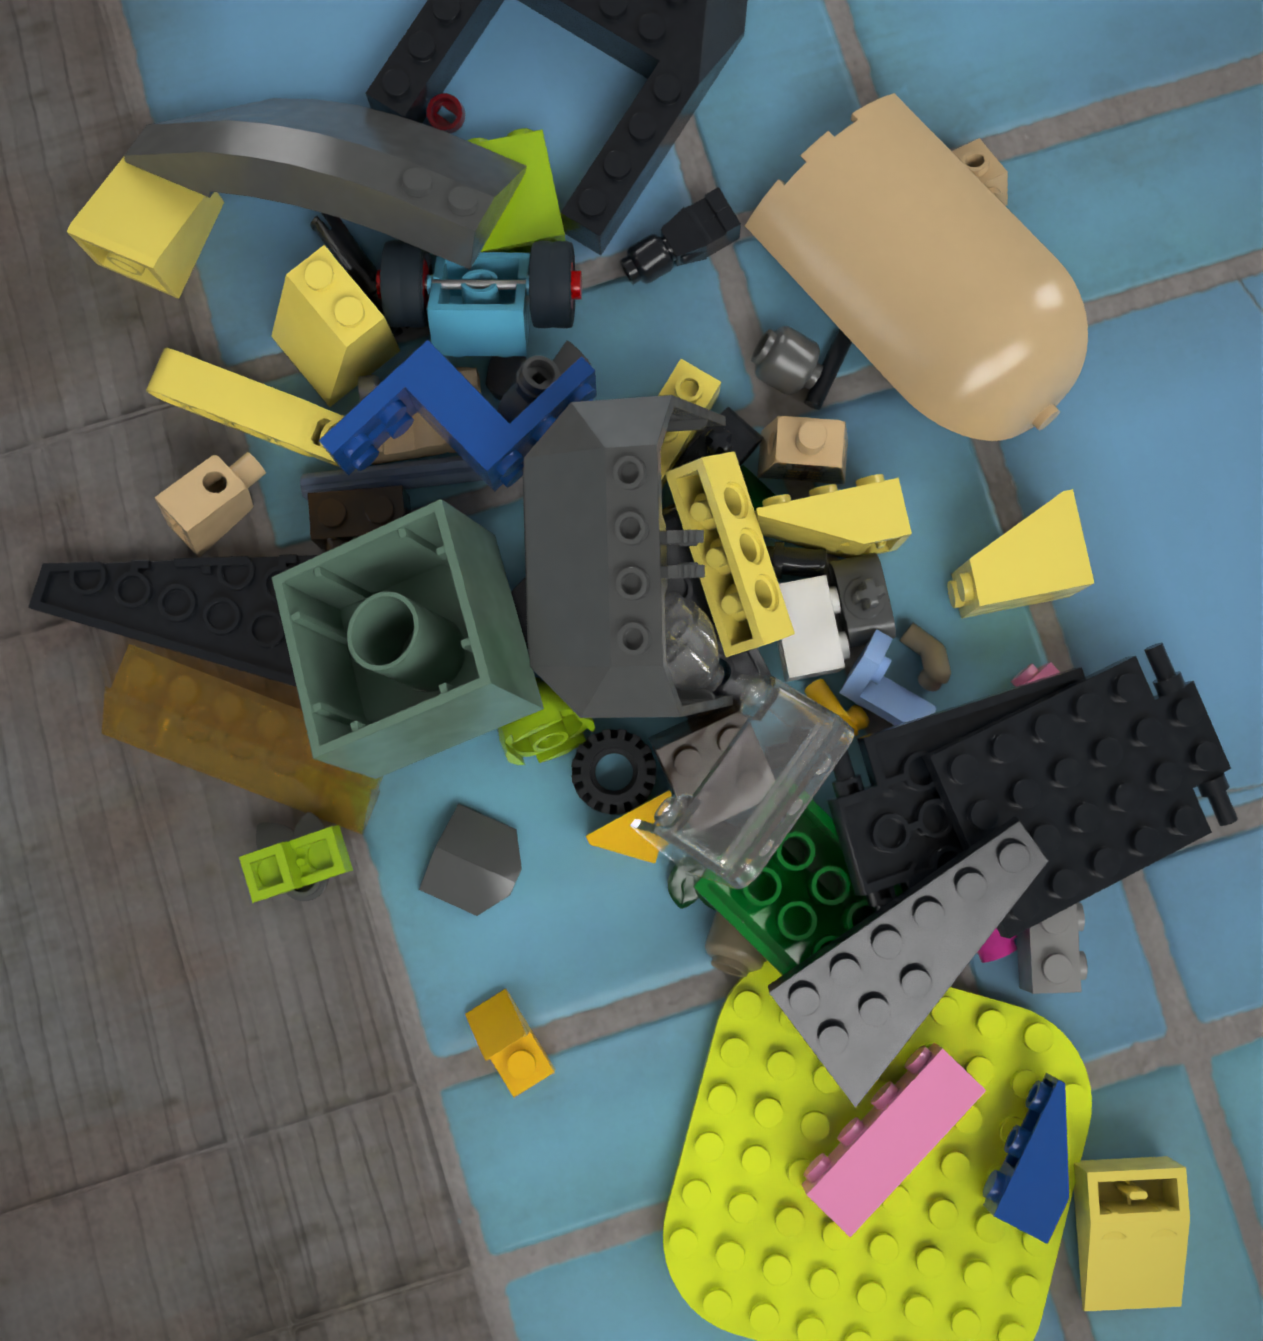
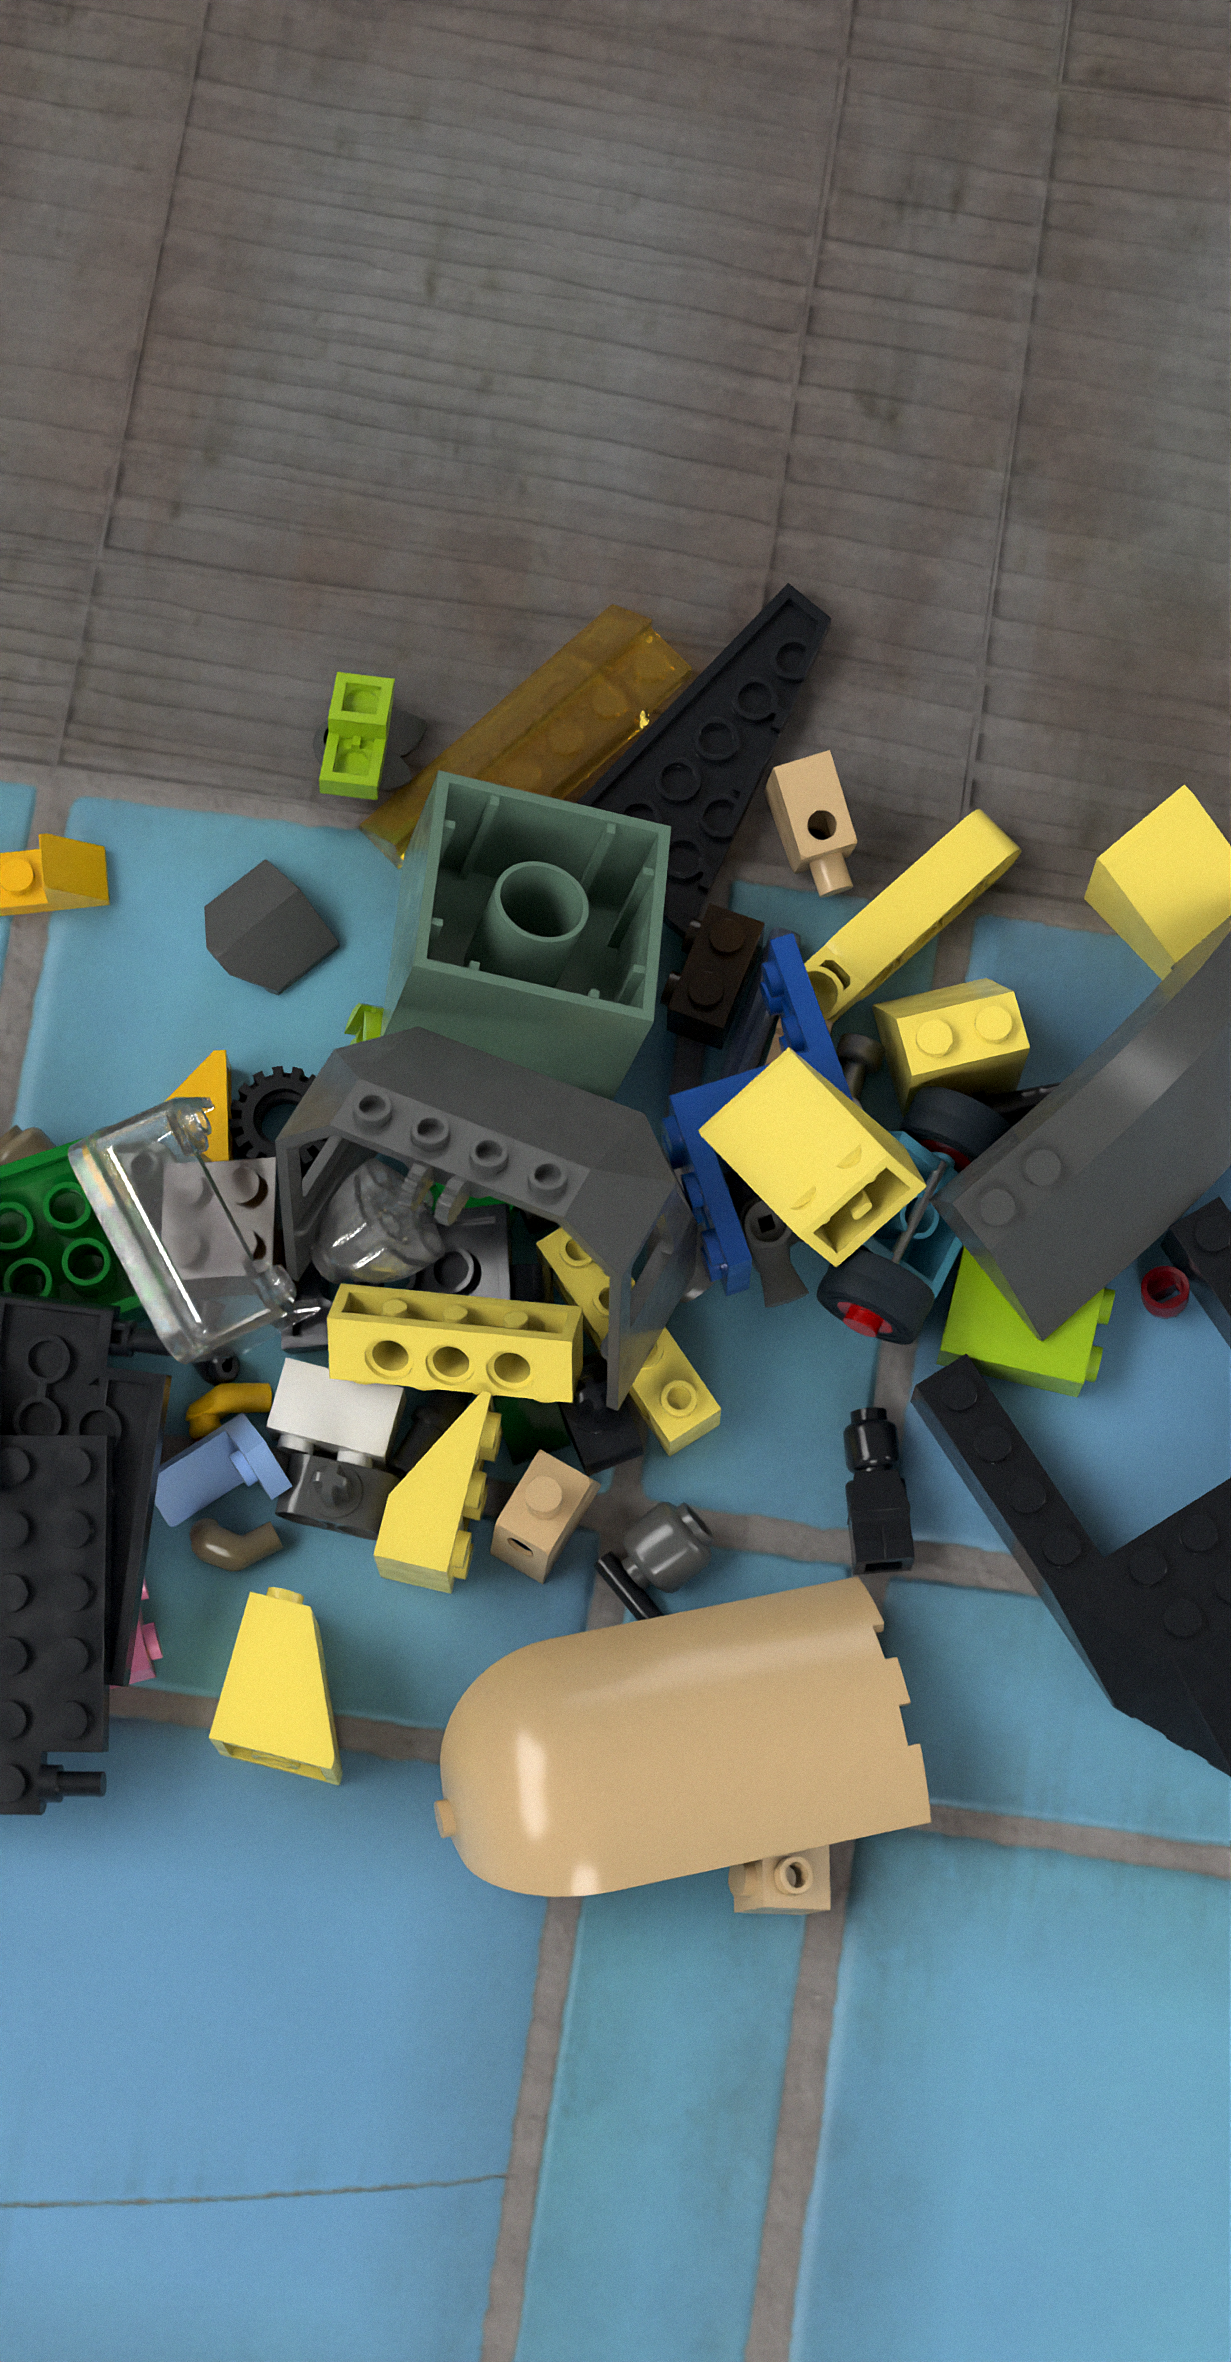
camera: 115 degrees right, 10 degrees down
none -> light yellow slope [698,1047,927,1267]

